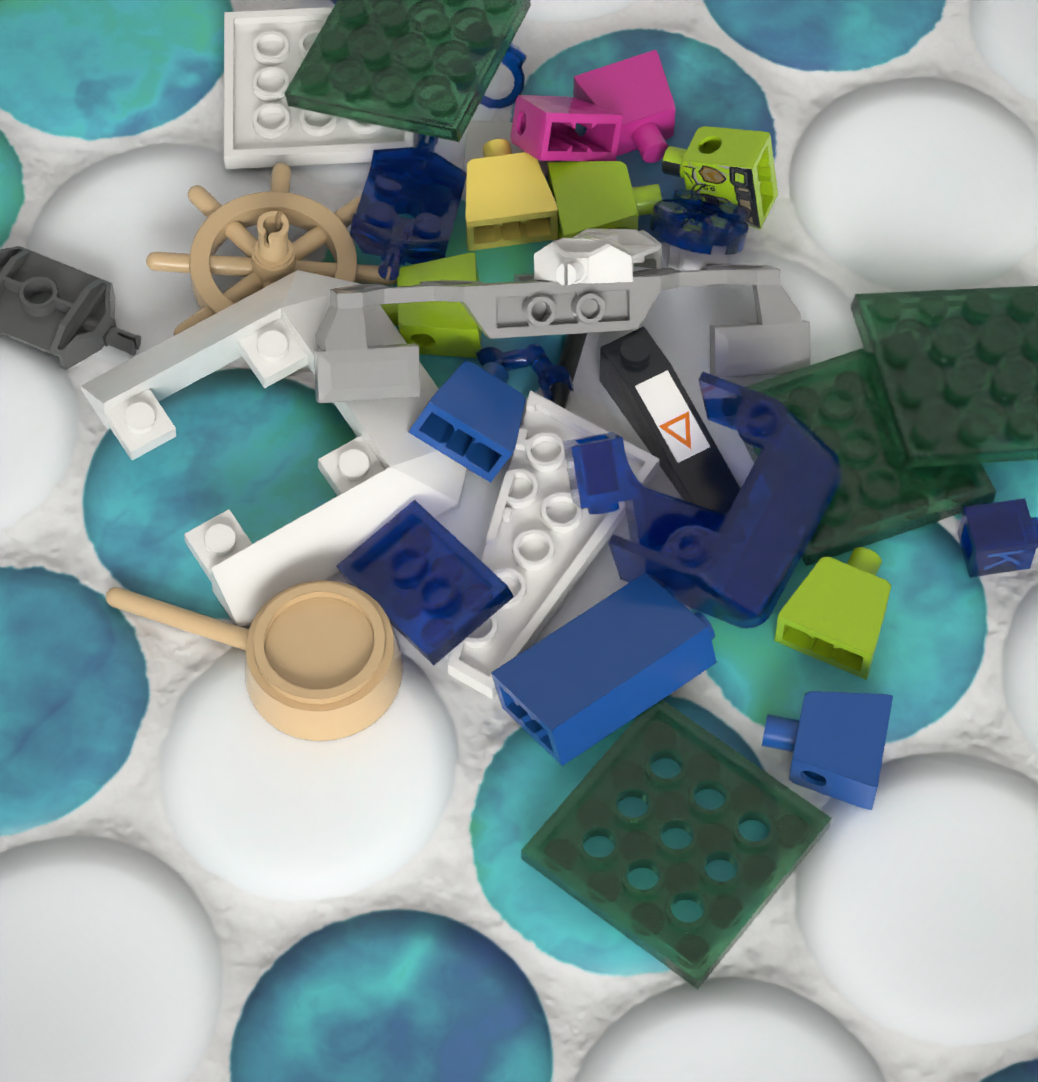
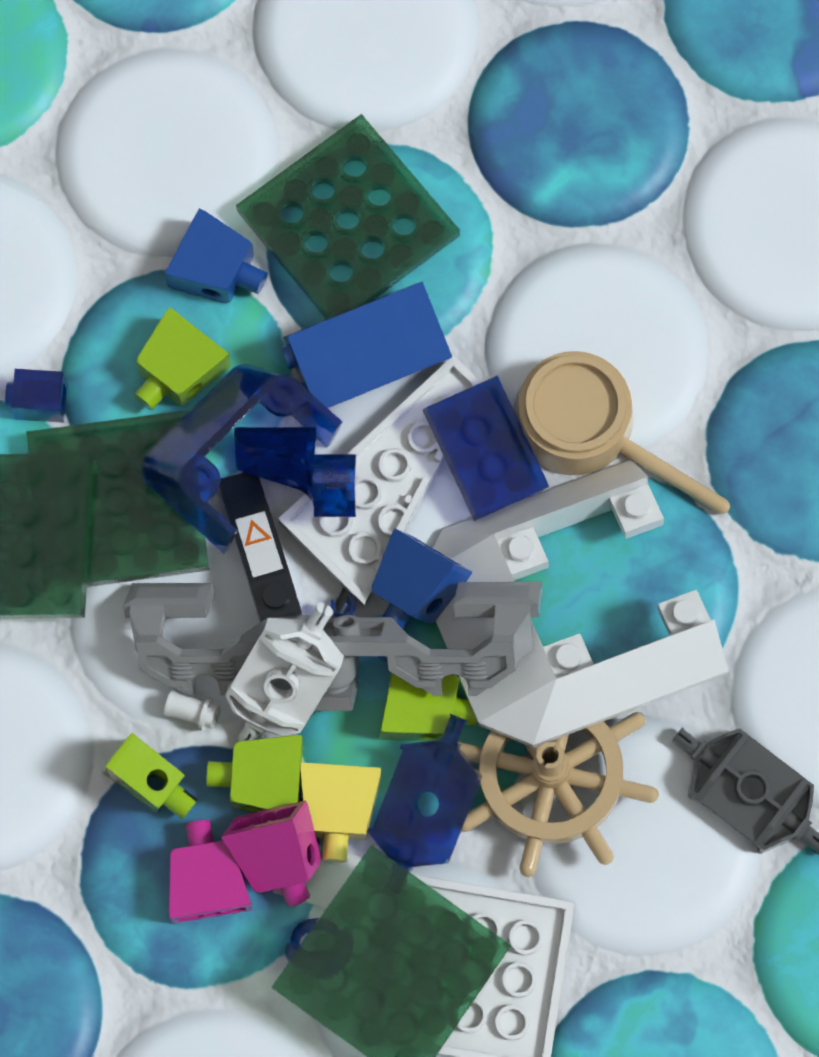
camera: 170 degrees left, 15 degrees up
clear blue plate [649,189,749,255] -> none

